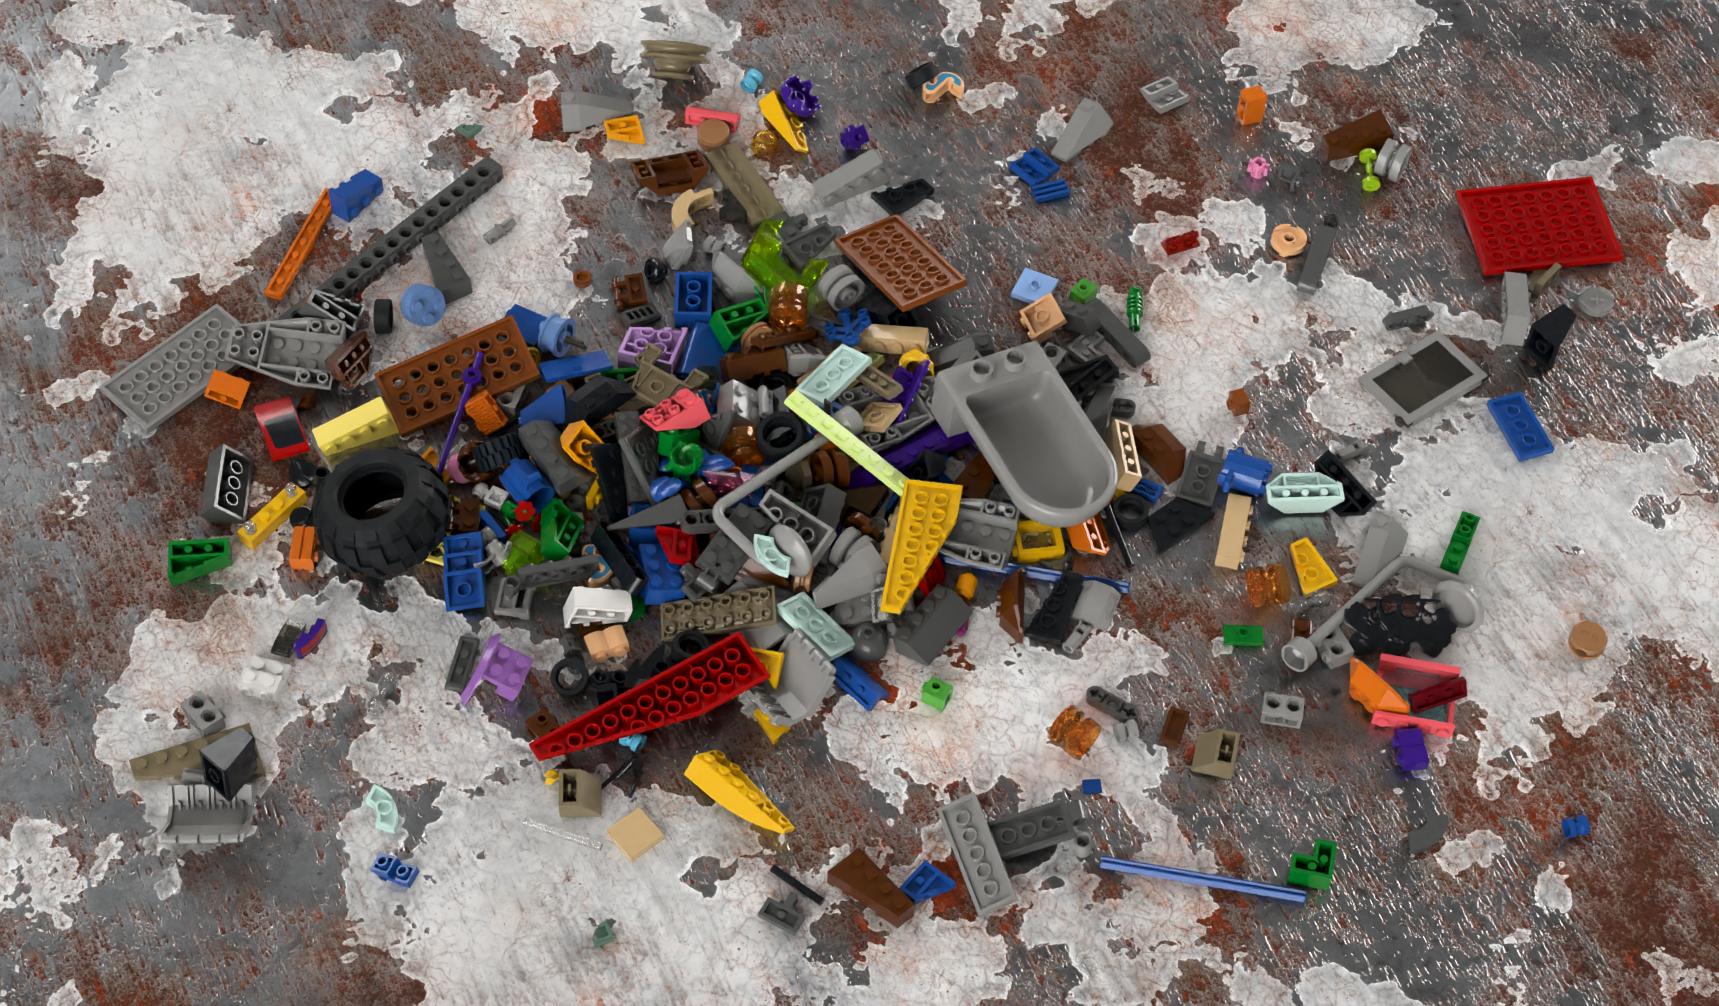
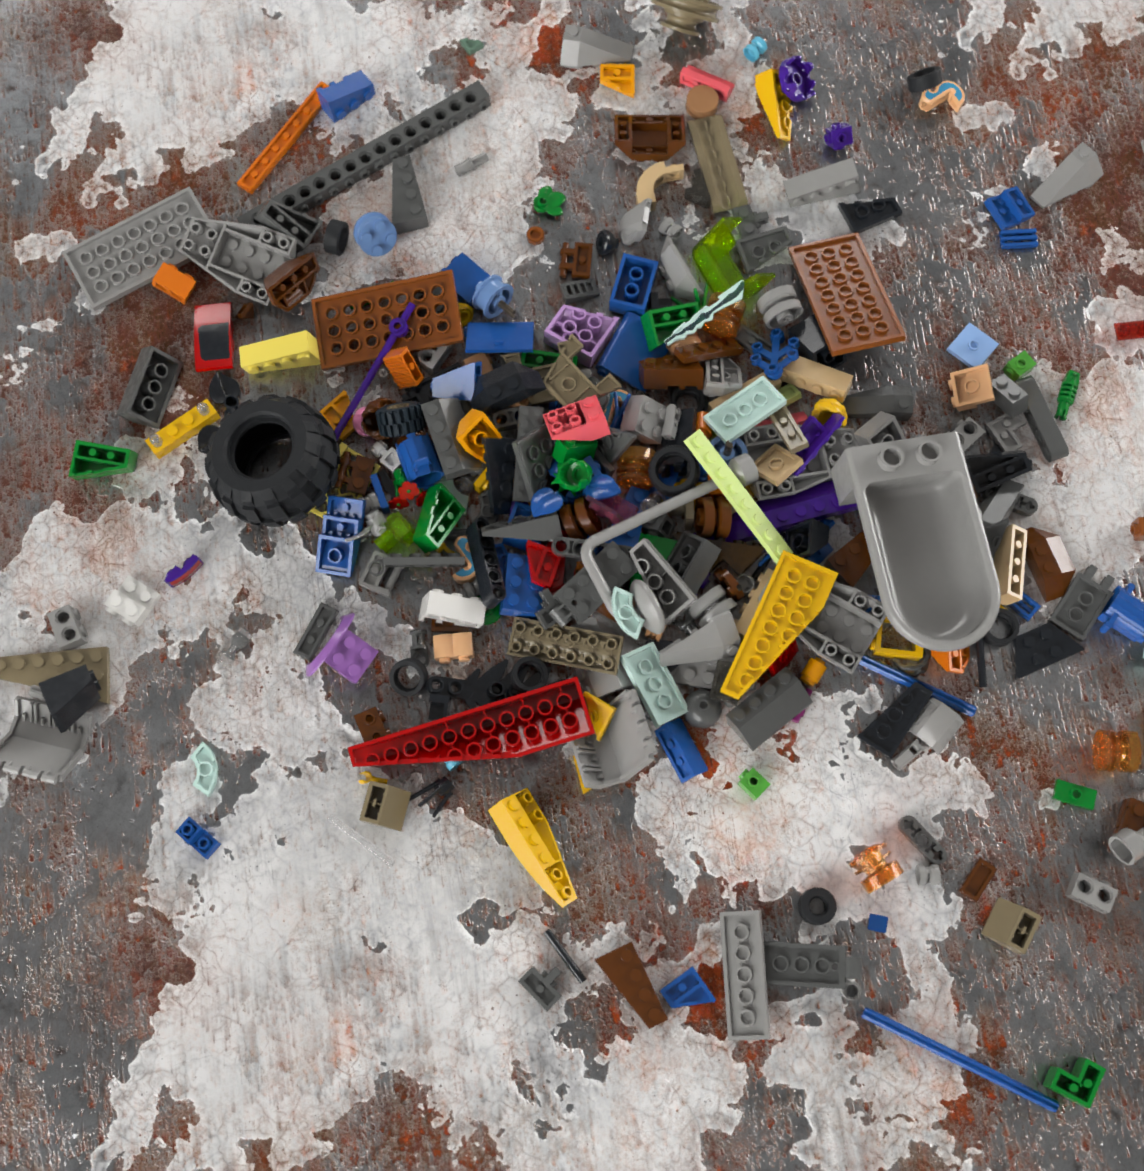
camera: 20 degrees right, 20 degrees up
clear smoke slope [271,619,306,658] -> none
orange brick [289,526,321,570] -> none
sand green tile [593,920,614,948] -> none
tan tile [606,807,665,862] -> none
clear smoke slope [698,365,723,391] -> none
clear yellow hair [750,130,778,156] -> none
reddish brown wedge [996,567,1026,644] -> none
tan brick [1215,493,1254,570] -> none
none -> green plate [533,186,566,216]
none -> light aqua sword [664,280,744,346]
none -> black tyre [798,887,837,925]

